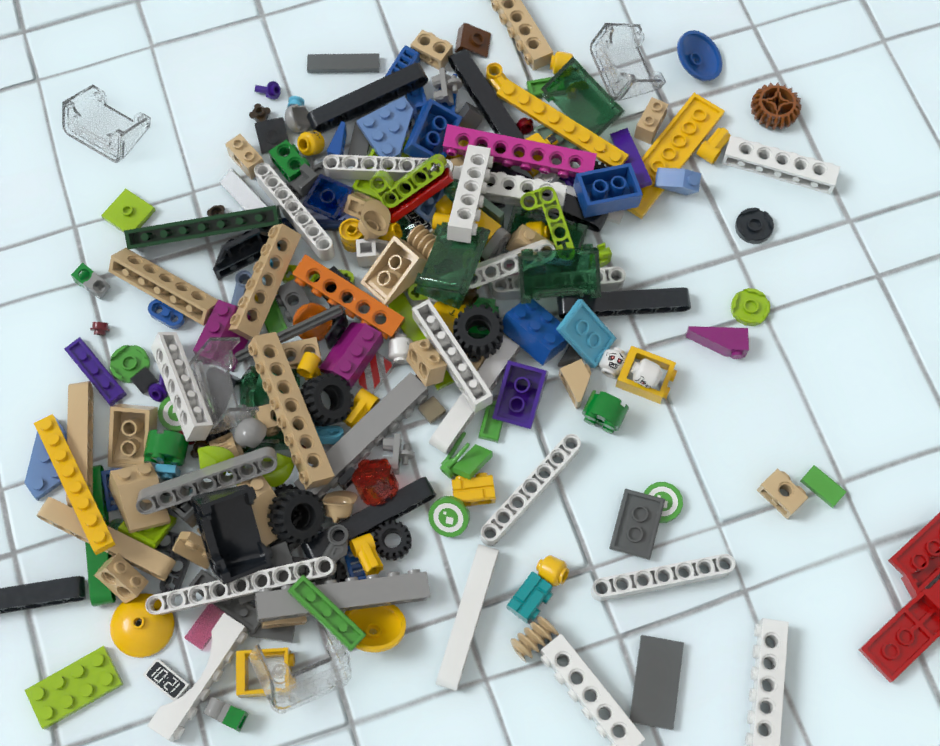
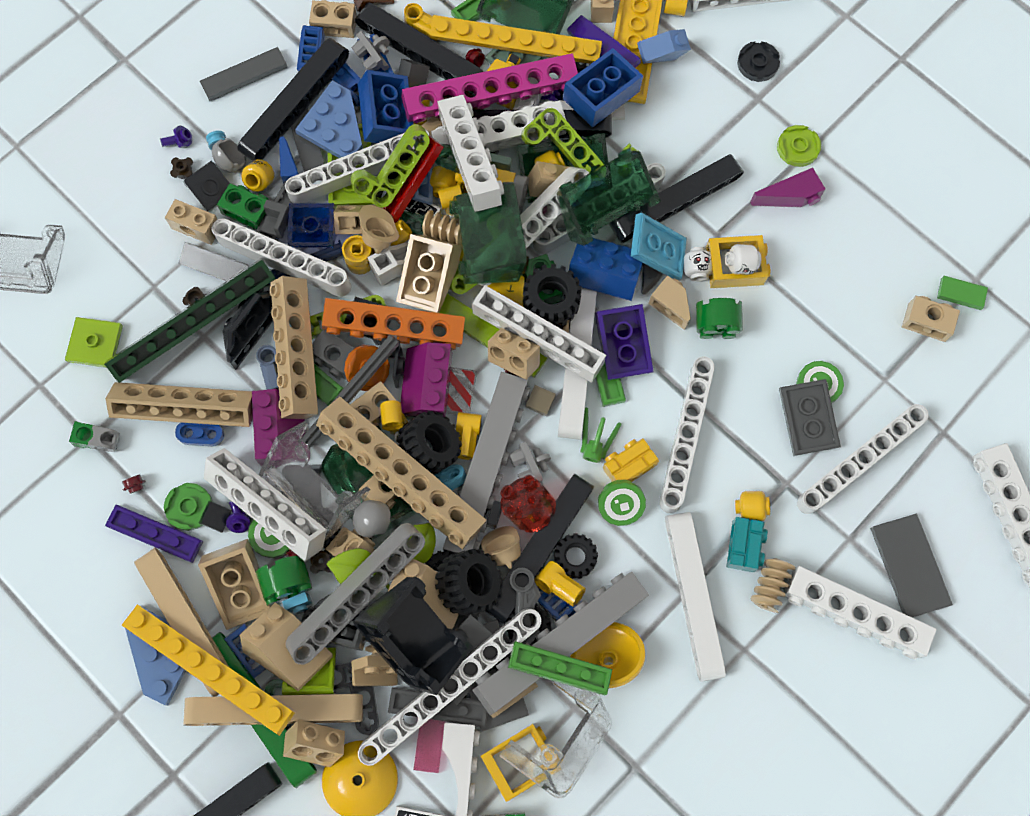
camera: 30 degrees left, 5 degrees up
white head [388,334,413,364] -> none
bright green tile [453,444,493,480] -> none

